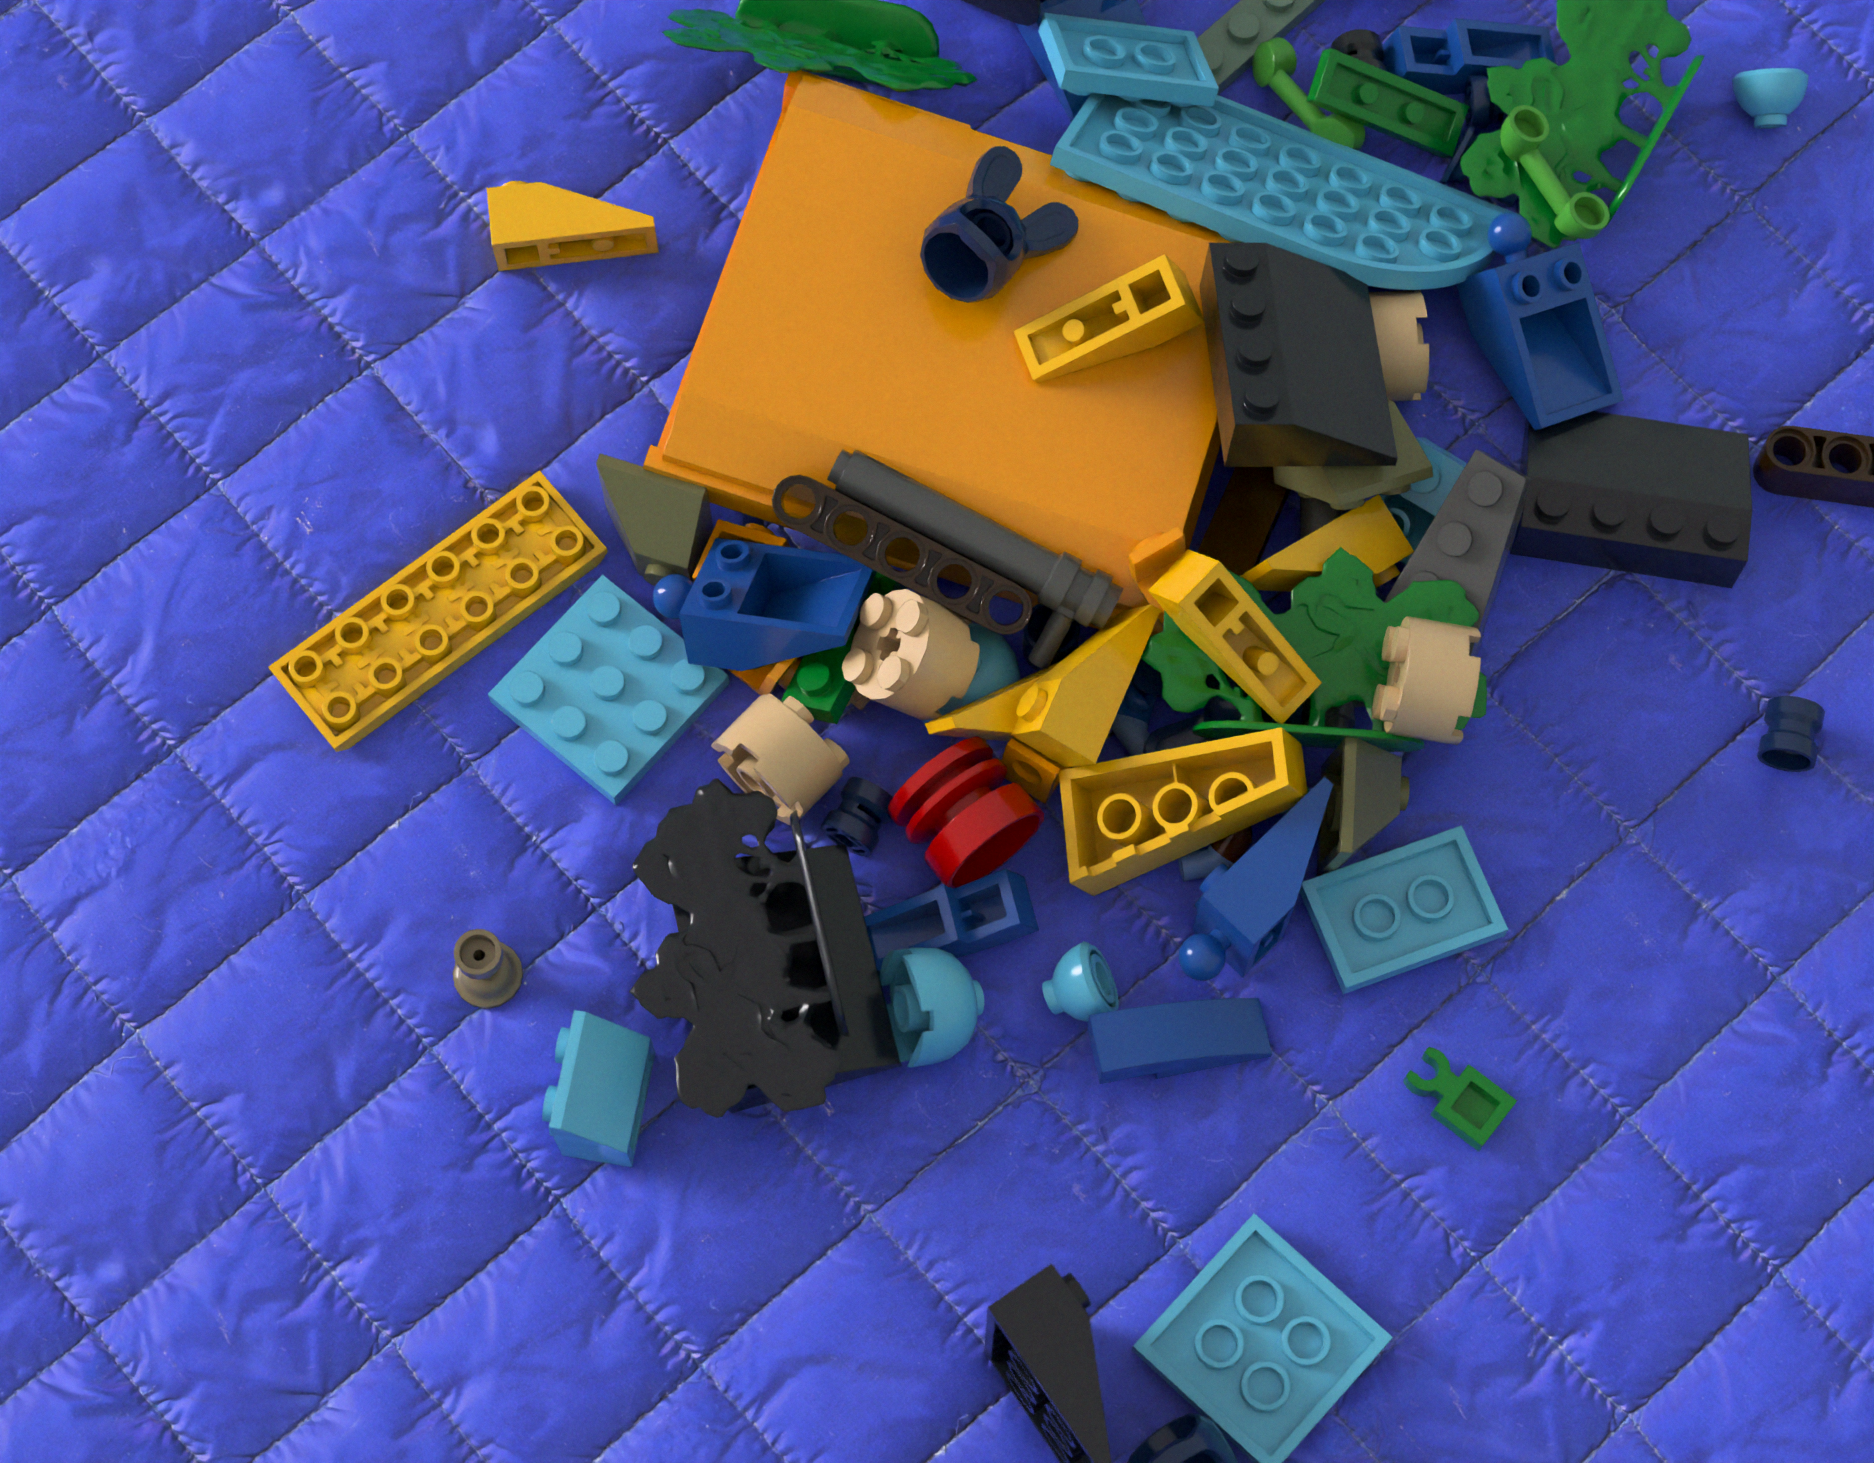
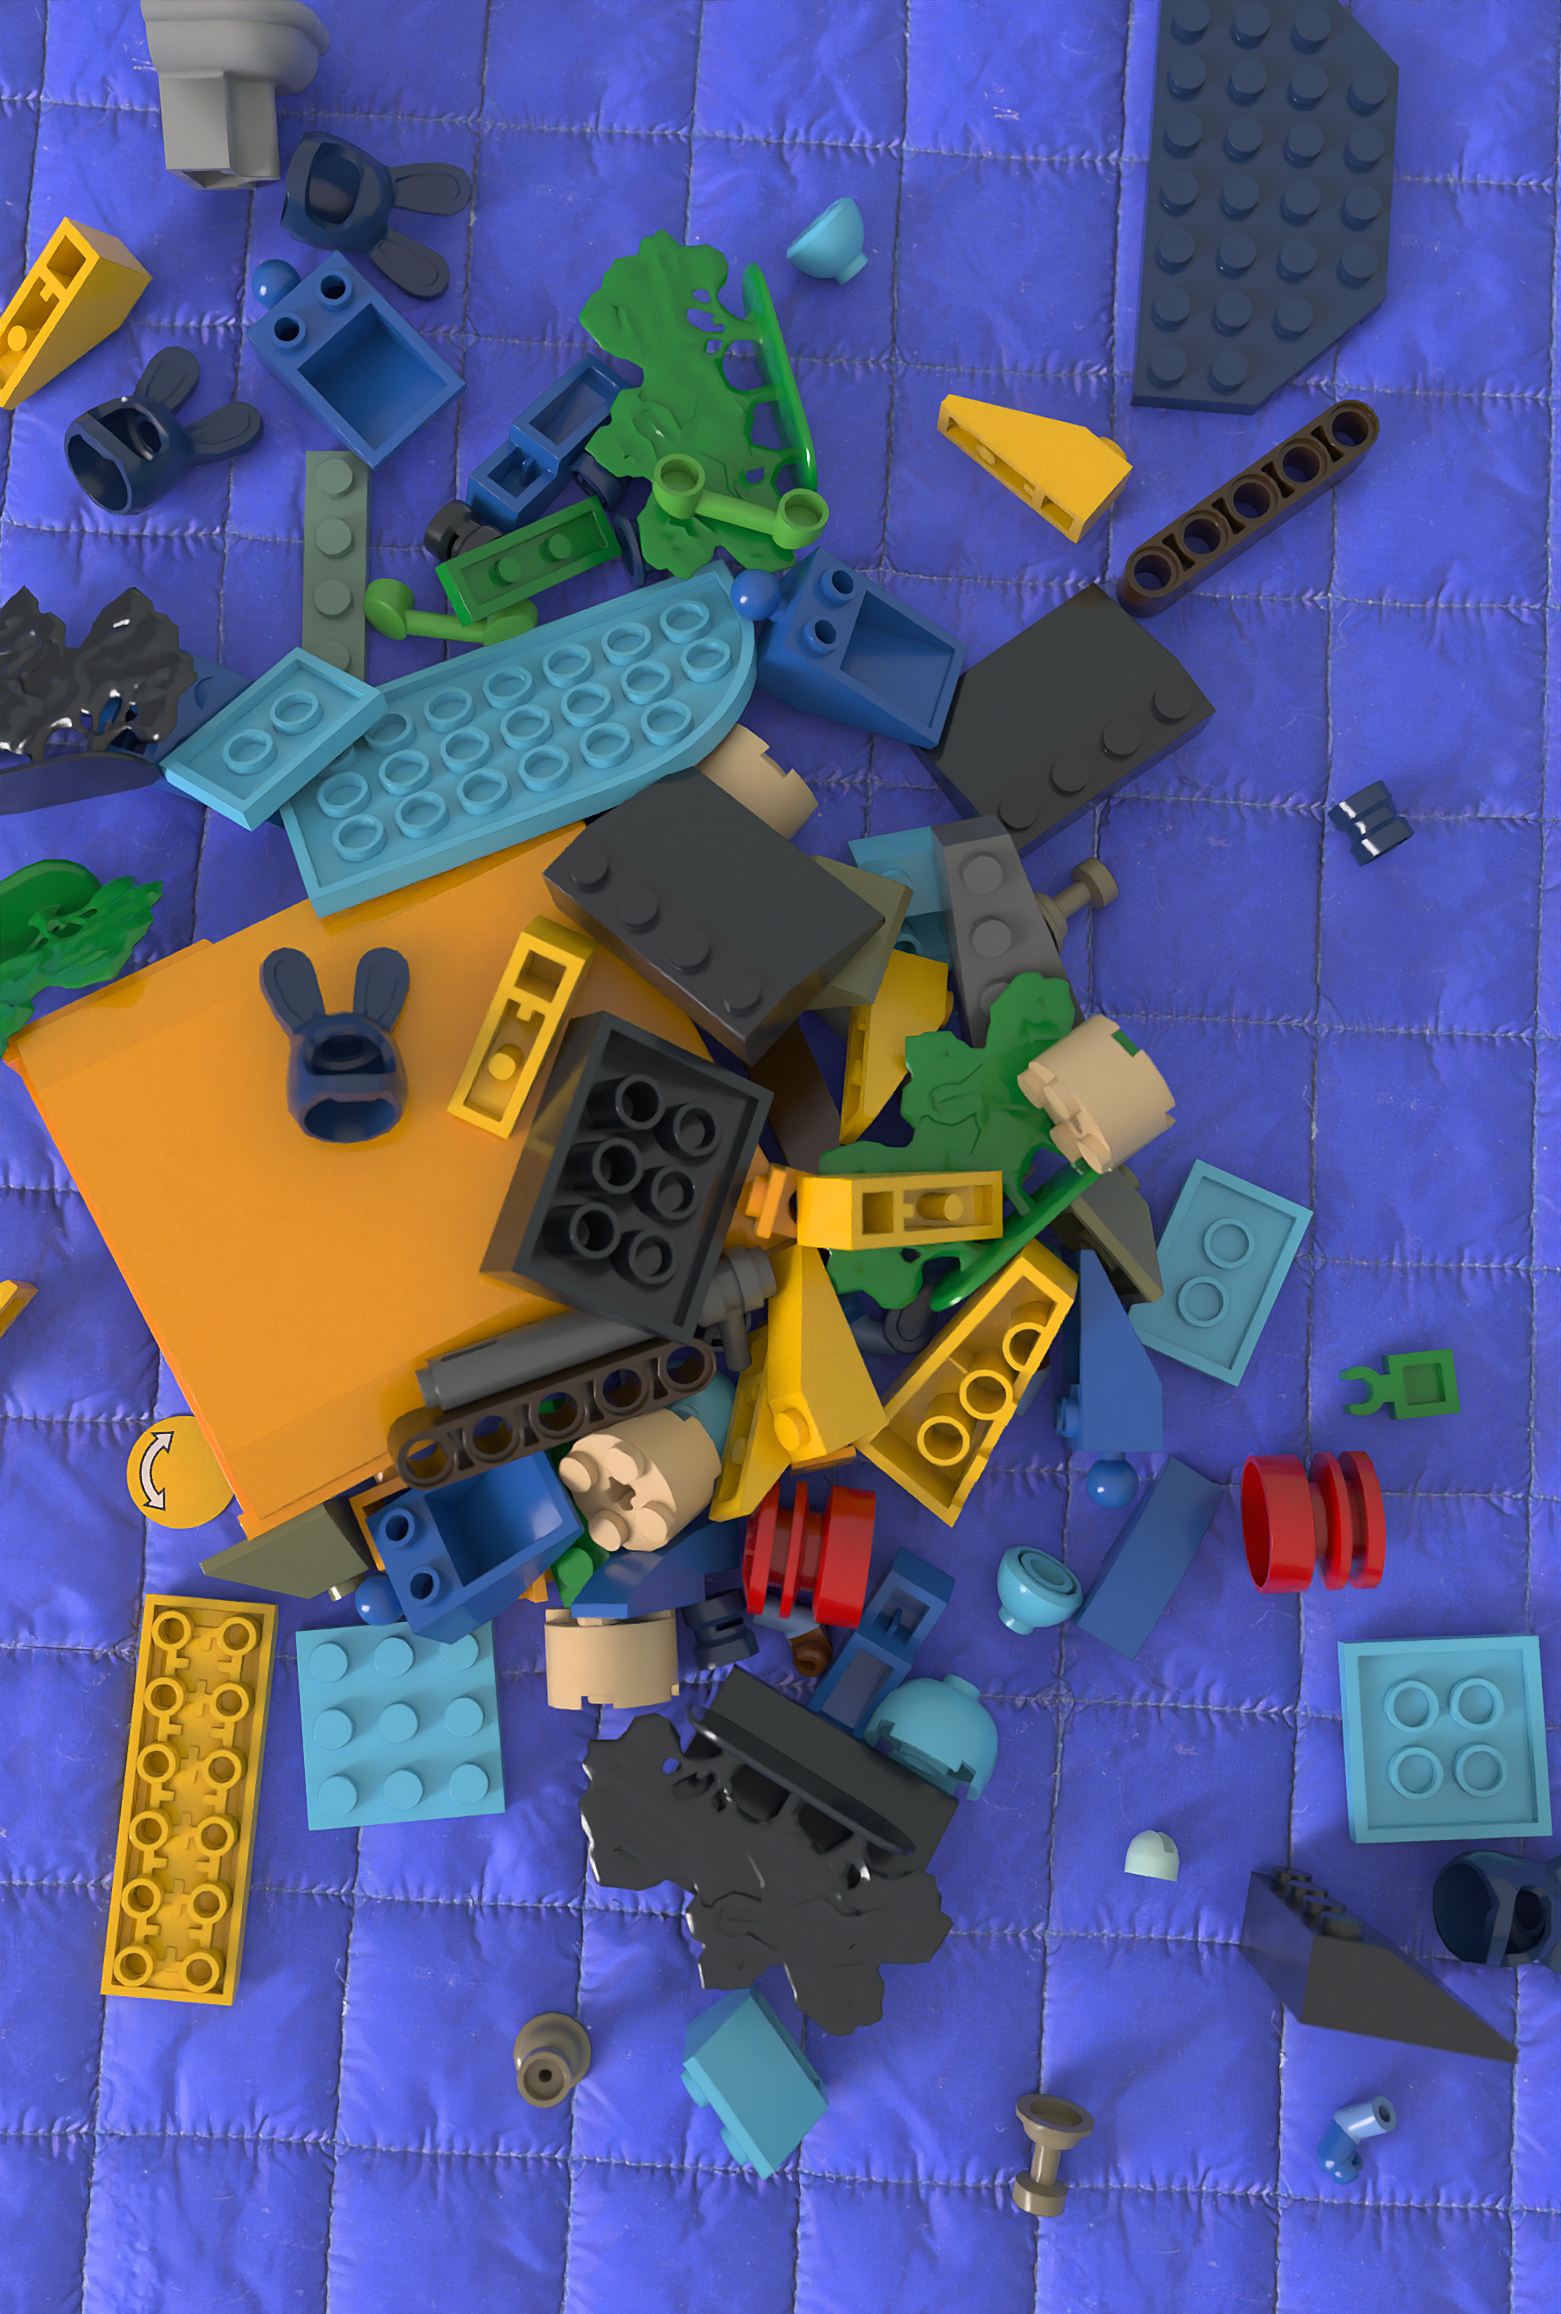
camera: 50 degrees left, 15 degrees up
none -> yellow sticker [127,1416,234,1529]
none -> black slope [479,1010,774,1345]
none -> blue slope [571,1516,740,1618]
none -> arm [752,1593,833,1677]
none -> yellow slope [936,394,1133,544]
none -> dark tan piece [1011,2094,1095,2217]
none -> dark tan piece [1034,857,1118,955]
none -> light aqua hinge [1124,1830,1179,1882]
none -> red wheel [1240,1450,1386,1594]

